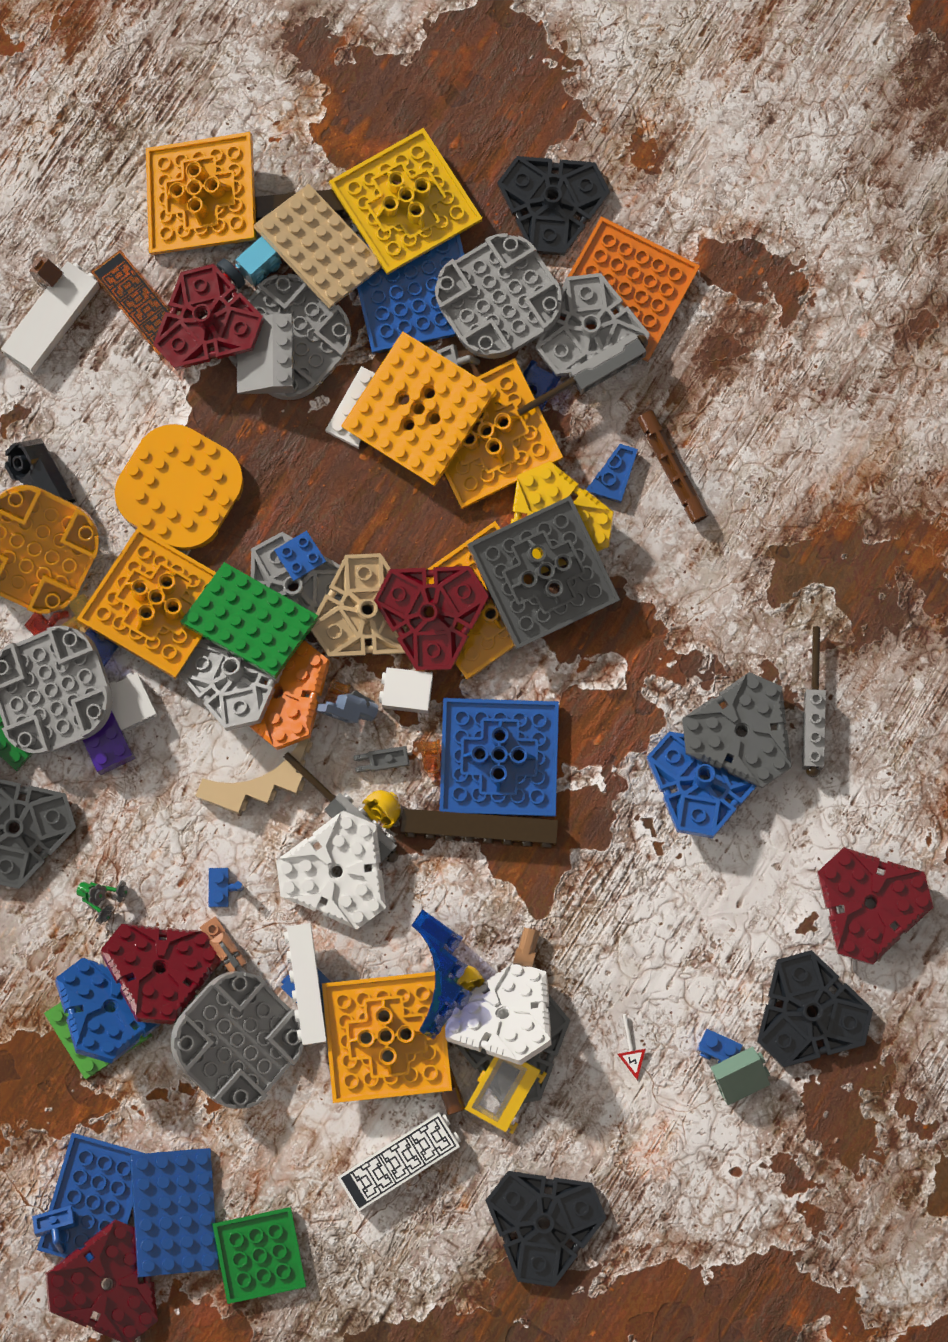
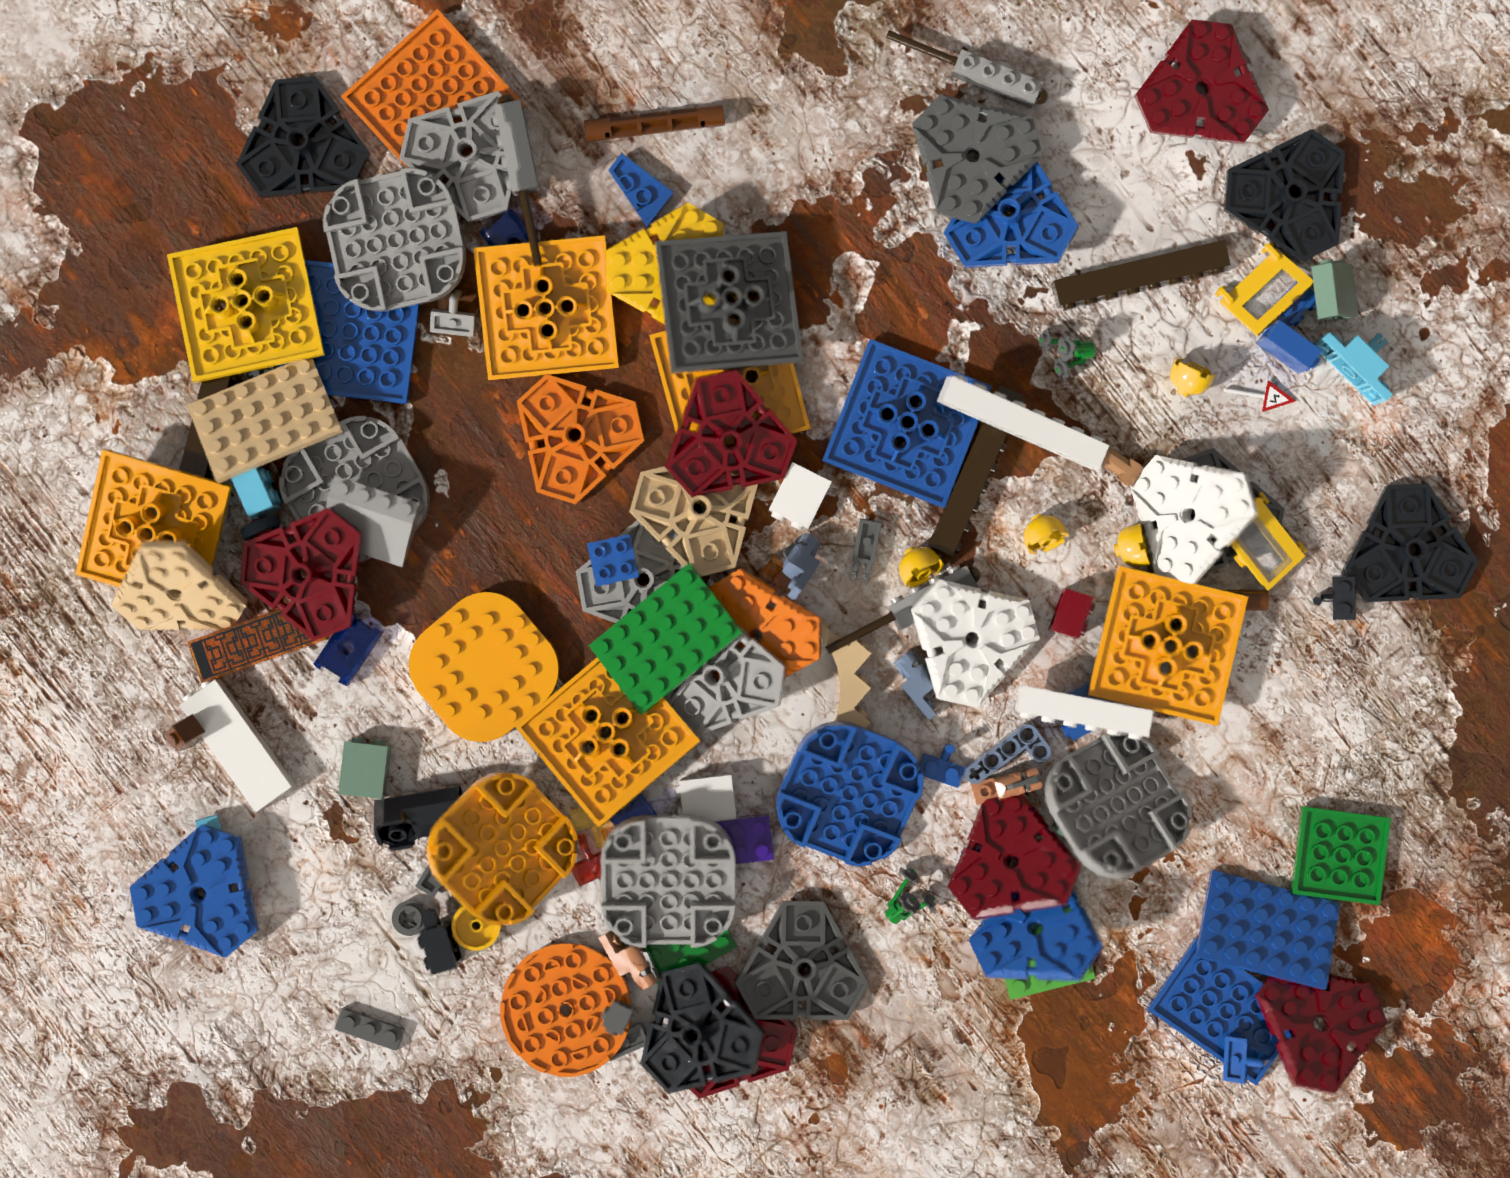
camera: 70 degrees left, 10 degrees up
white wing [325,366,375,449] -> none
brick [337,1113,461,1212] -> none
light orange plate [341,332,497,486] -> none
clear blue arch [411,909,473,1039] -> none
clear orange piece [420,739,441,777] -> none
none -> tan plate [111,541,247,630]
none -> clear blue piece [313,611,384,686]
none -> sand green brick [338,737,392,799]
none -> orange plate [517,374,645,505]
none -> blue plate [776,721,924,866]
none -> sand blue plate [894,650,936,720]
none -> white brick [937,374,1109,470]
none -> sand blue beam [963,724,1051,784]
none -> yellow cylinder [1023,514,1069,554]
none -> dark grey plant [1039,328,1095,381]
none -> dark red slope [1048,589,1095,639]
none -> dark brown brick [1051,240,1231,311]
none -> yellow cylinder [1170,357,1216,397]
none -> yellow piece [1214,242,1314,337]
none -> blue brick [1256,320,1322,374]
none -> medium azure brick [1313,332,1393,406]
none -> black plate [1313,575,1356,620]

